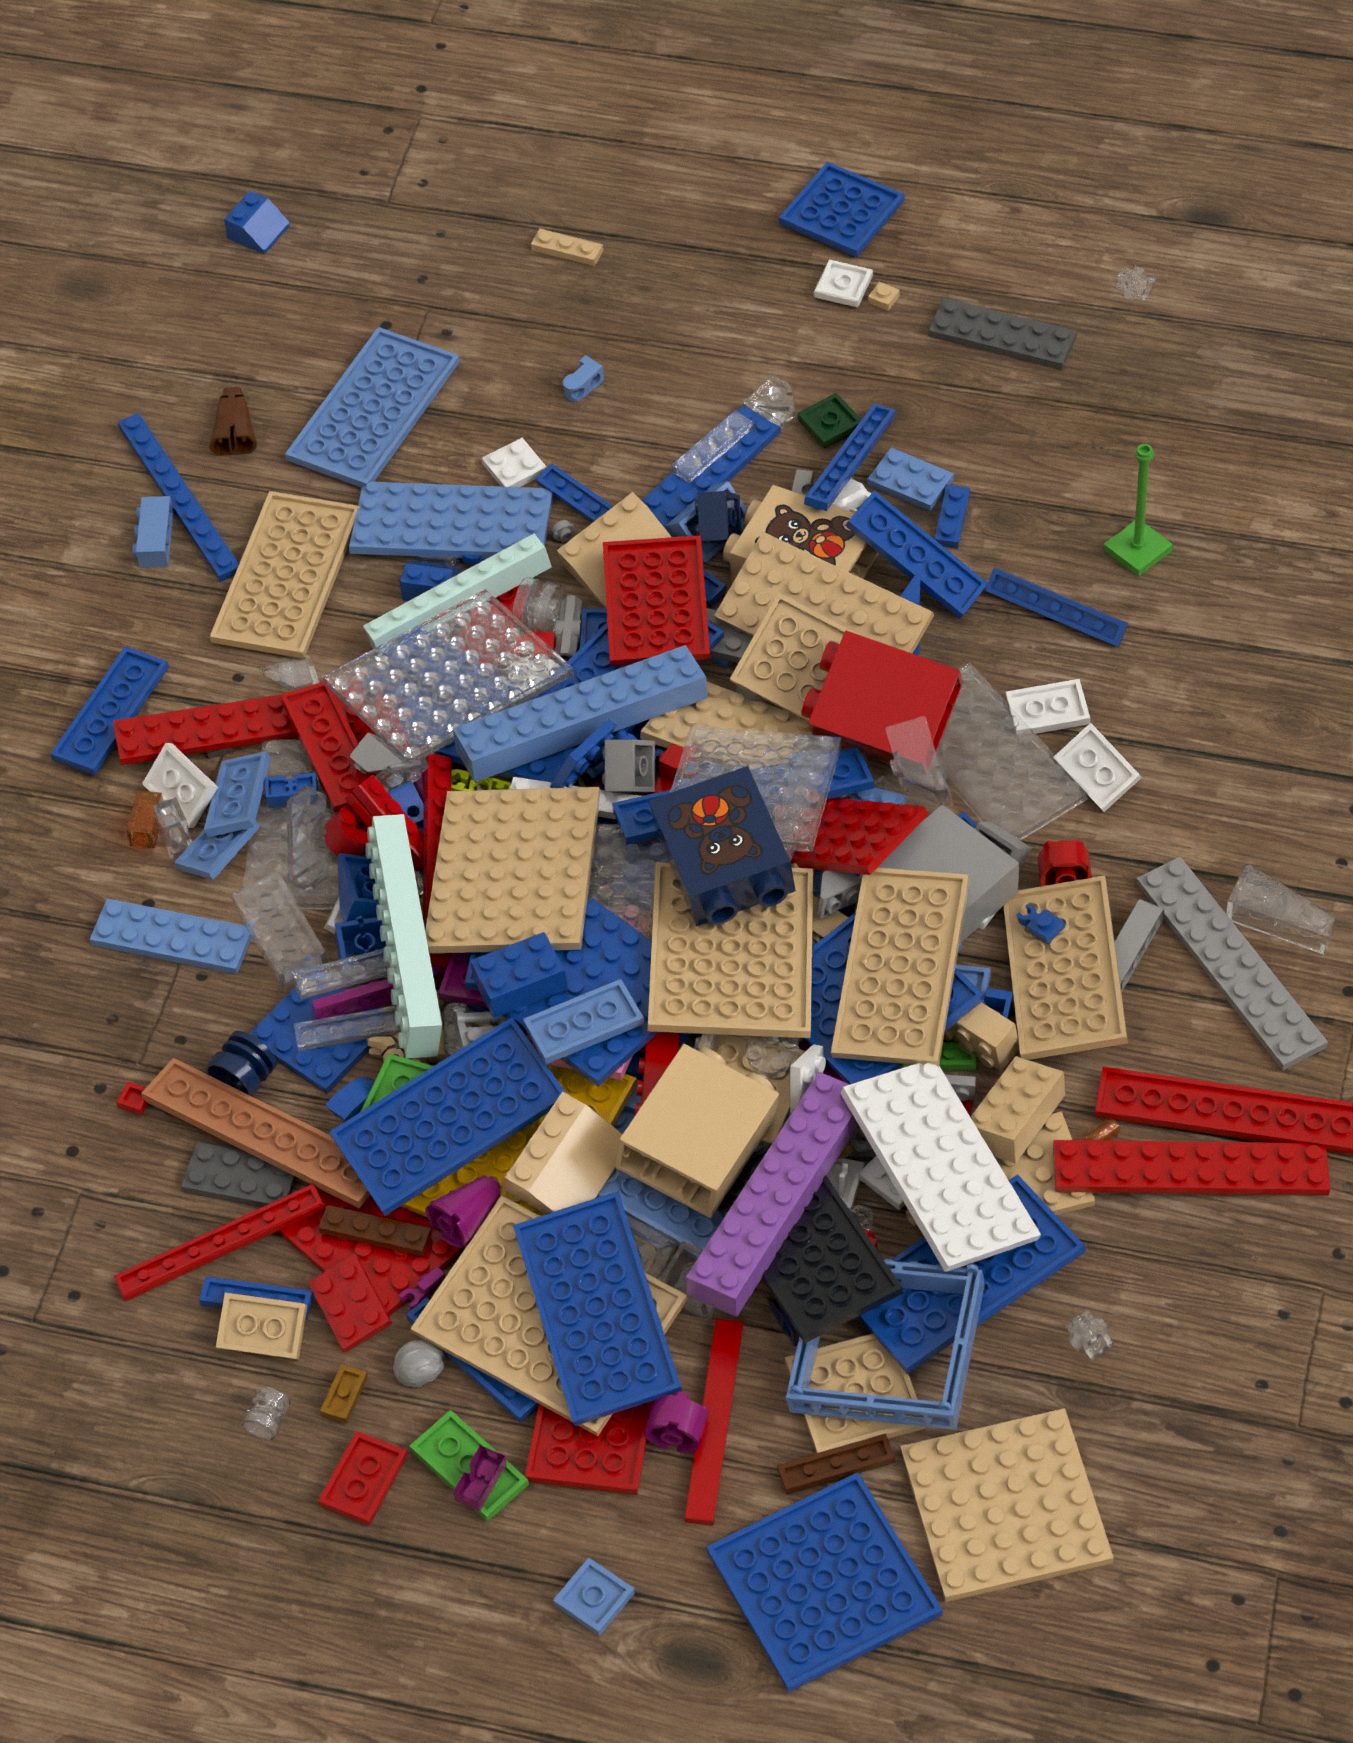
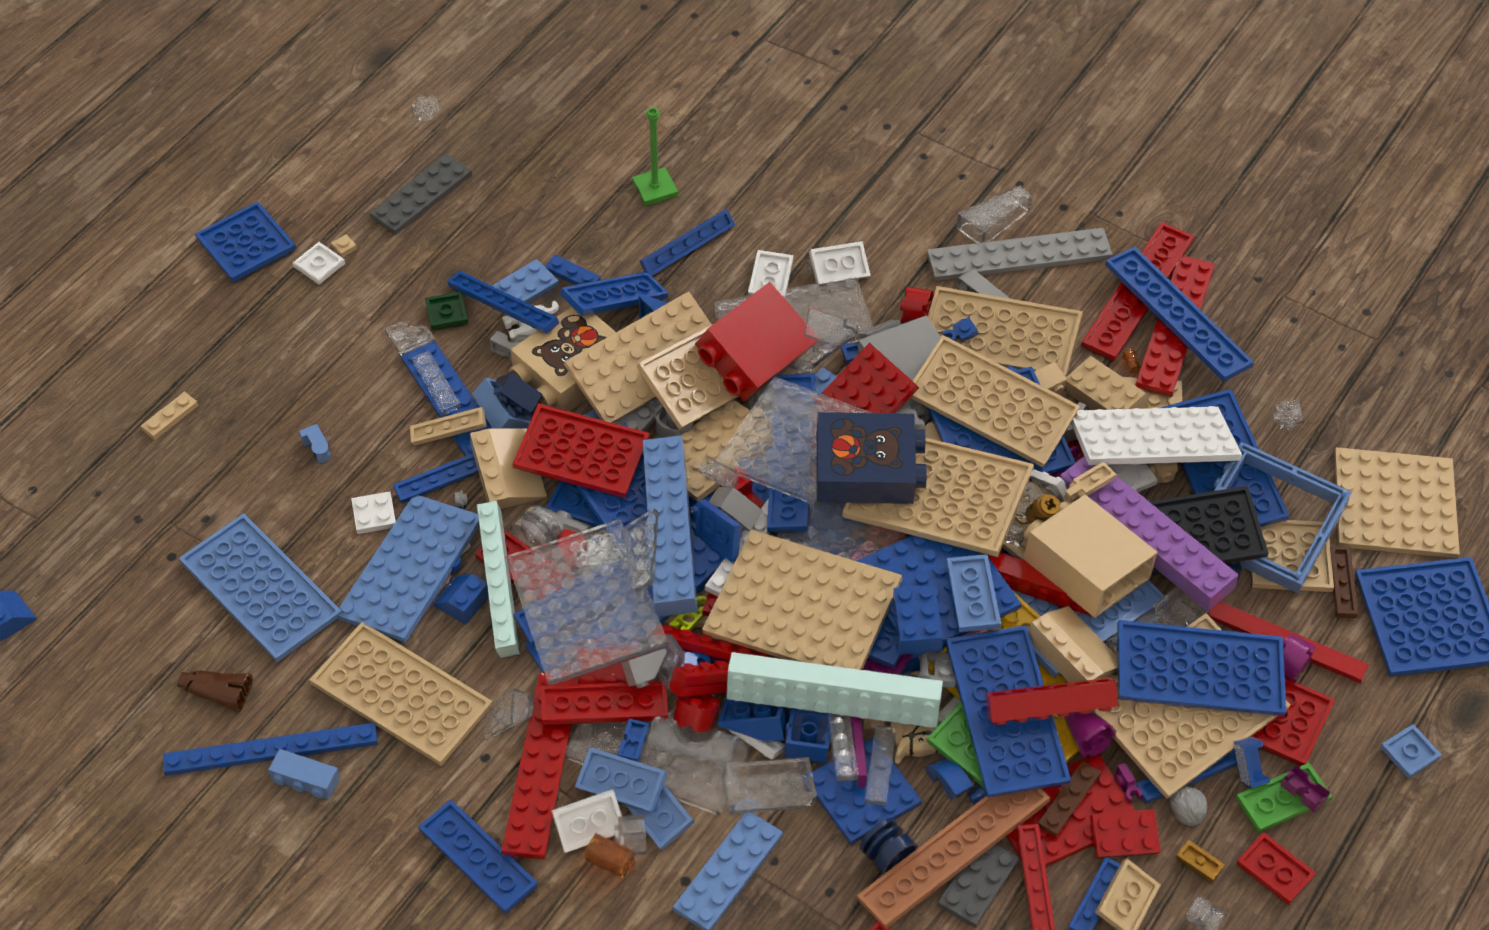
camera: 75 degrees left, 0 degrees up
none -> tan plate [410,407,486,446]
none -> clear wing [623,508,659,593]
none -> clear hinge [698,456,739,488]
none -> red brick [985,677,1118,725]
none -> pearl gold piece [1026,494,1060,523]
none -> tan hinge [1064,462,1117,503]
none -> blue plate [1105,246,1254,382]
none -> blue panel [1233,737,1270,788]

